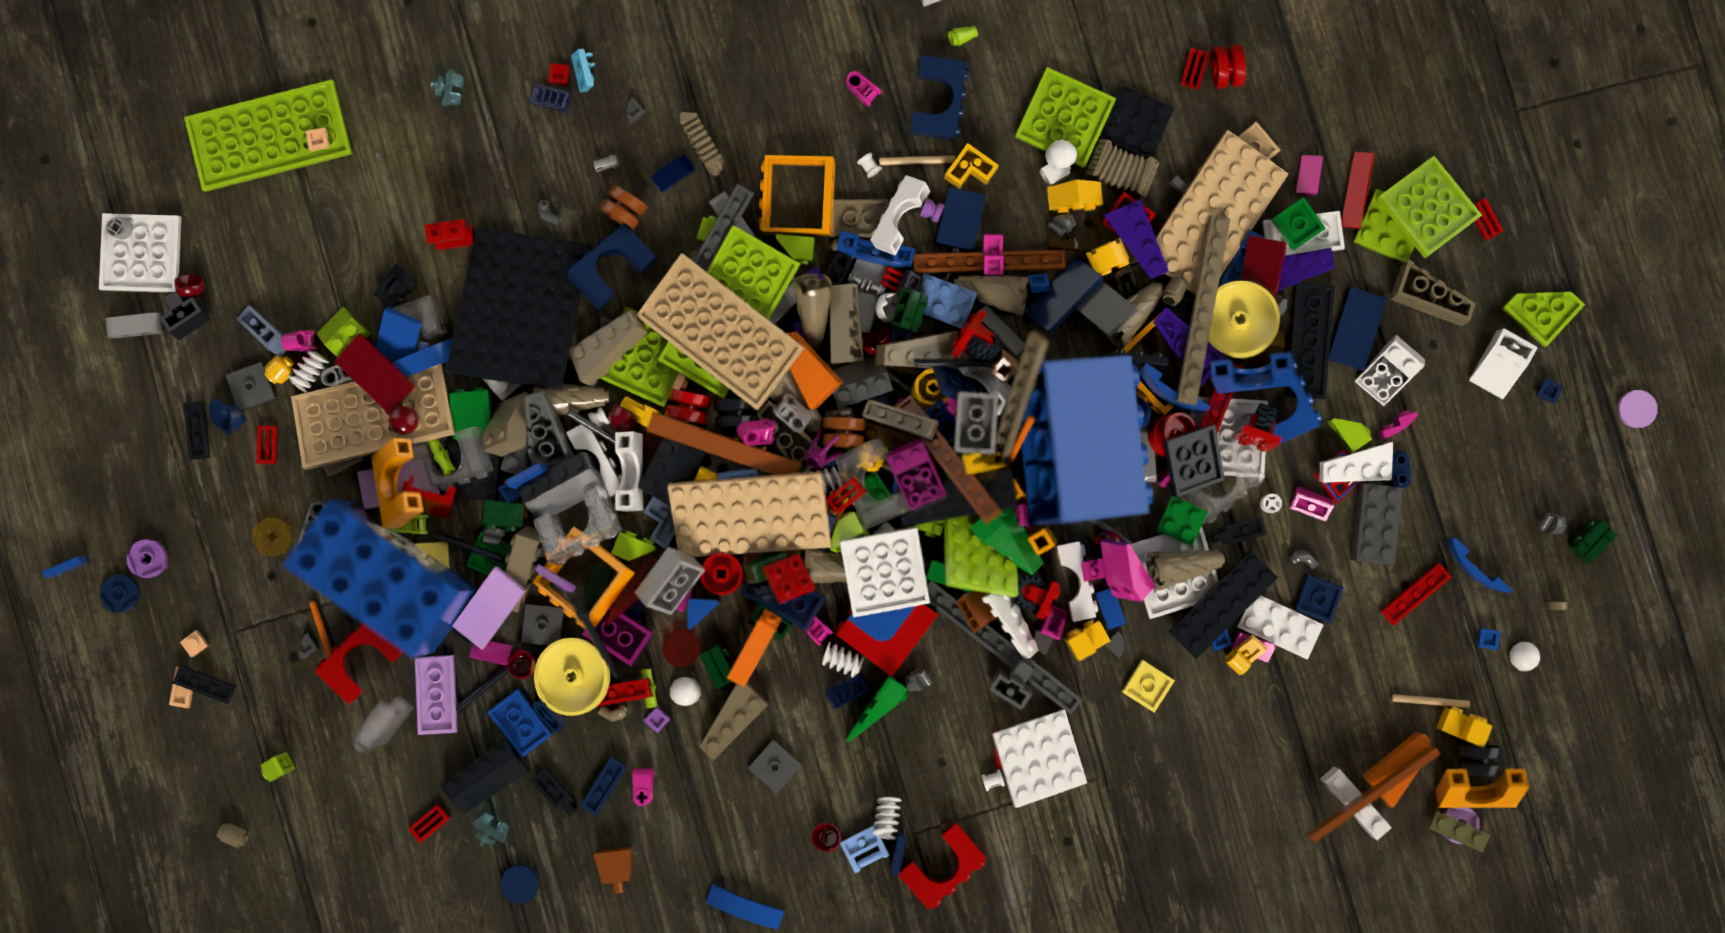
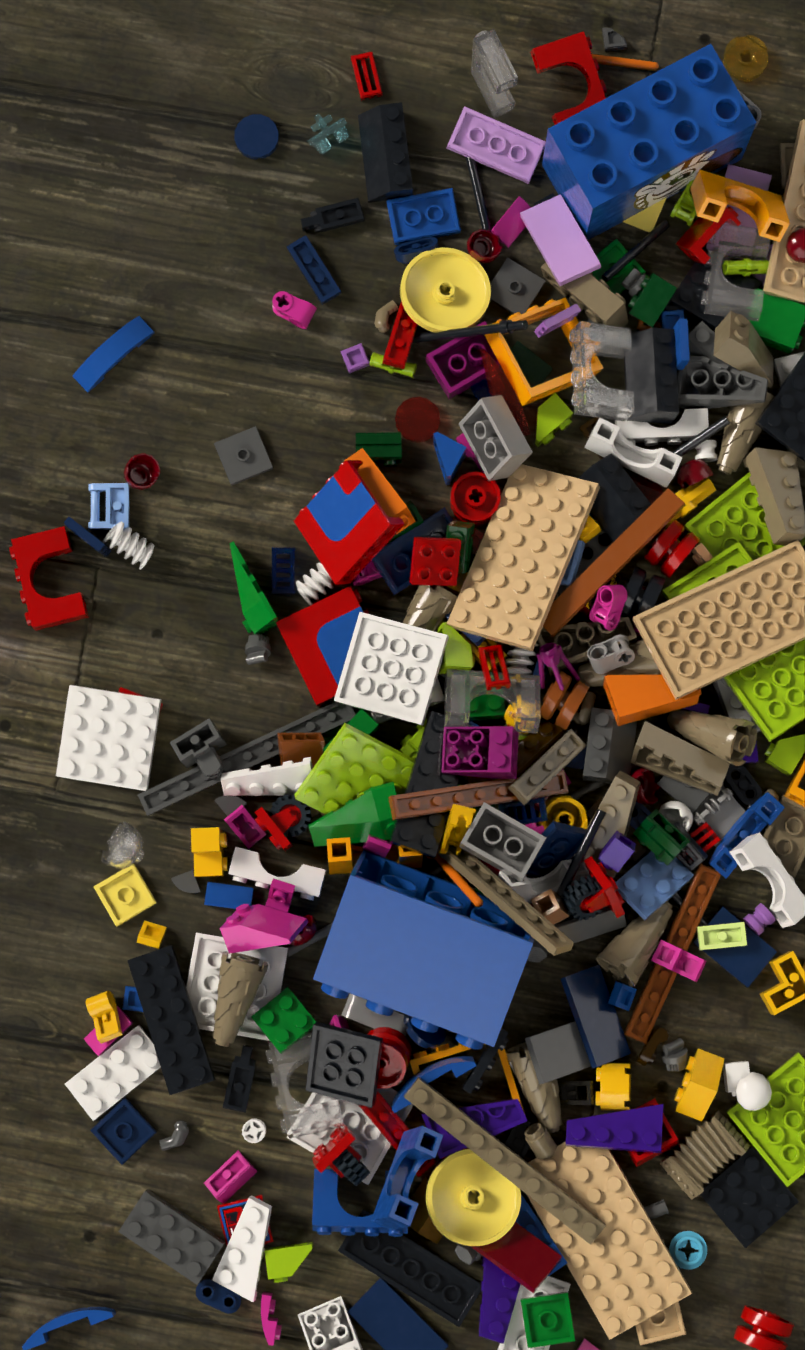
camera: 120 degrees right, 5 degrees down
dark orange torso [594,846,633,894] -> none
sand blue plate [643,497,675,549] -> none
white hair [670,677,701,706] -> none
dark tan wedge [700,682,769,760] -> none
white bush [982,769,1005,791] -> none
red tile [1180,47,1209,90] -> none
red tile [1380,562,1452,626] -> none
none -> clear cylinder [101,821,145,869]
none -> yellow plate [137,920,167,949]
none -> red panel [294,460,404,585]
none -> dark purple brick [599,831,636,873]
none -> medium azure gear [669,1230,707,1270]
none -> yellowish green plate [697,922,747,950]

